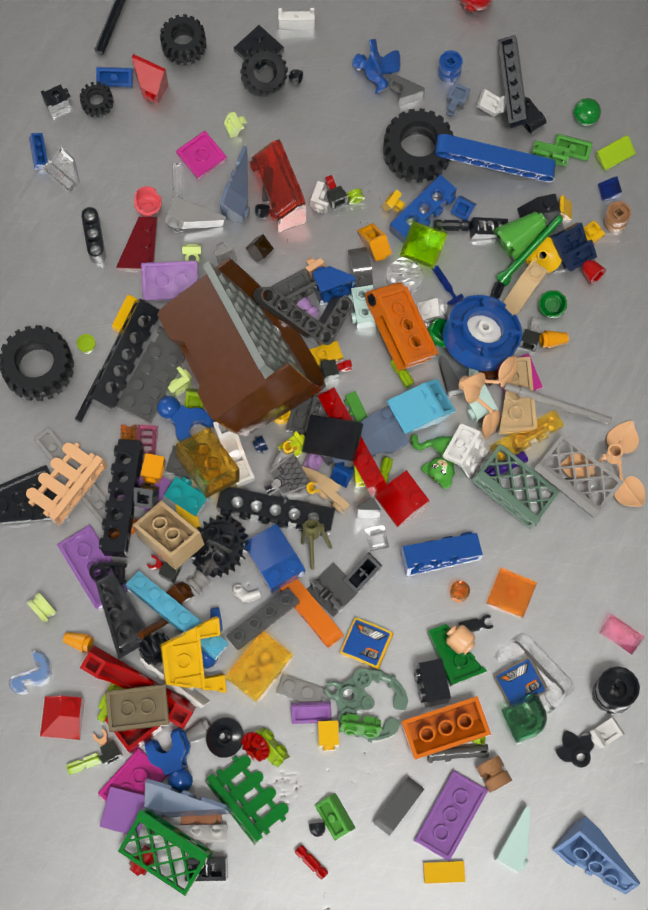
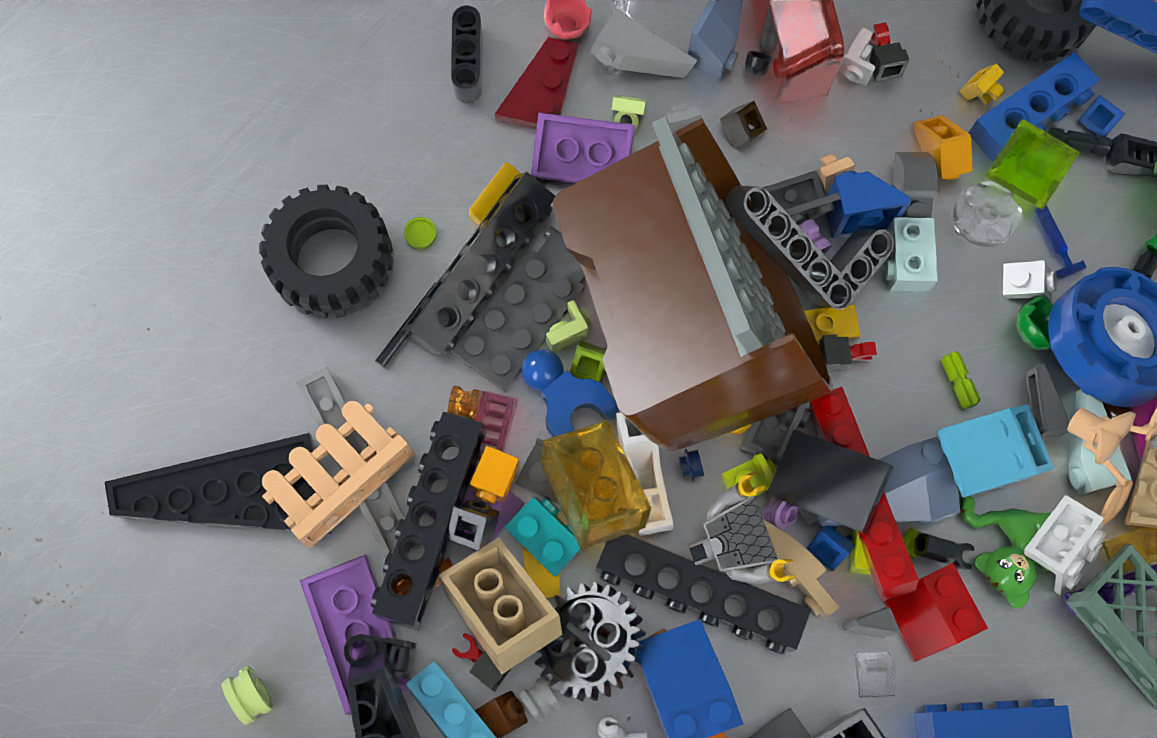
camera: 10 degrees right, 0 degrees up
olive plant [301,519,332,570] -> none
bright green piece [344,391,368,422] -> none
lime bush [347,188,365,205] -> none
orange hinge [365,282,439,372] -> none
none -> black bar [914,533,974,570]

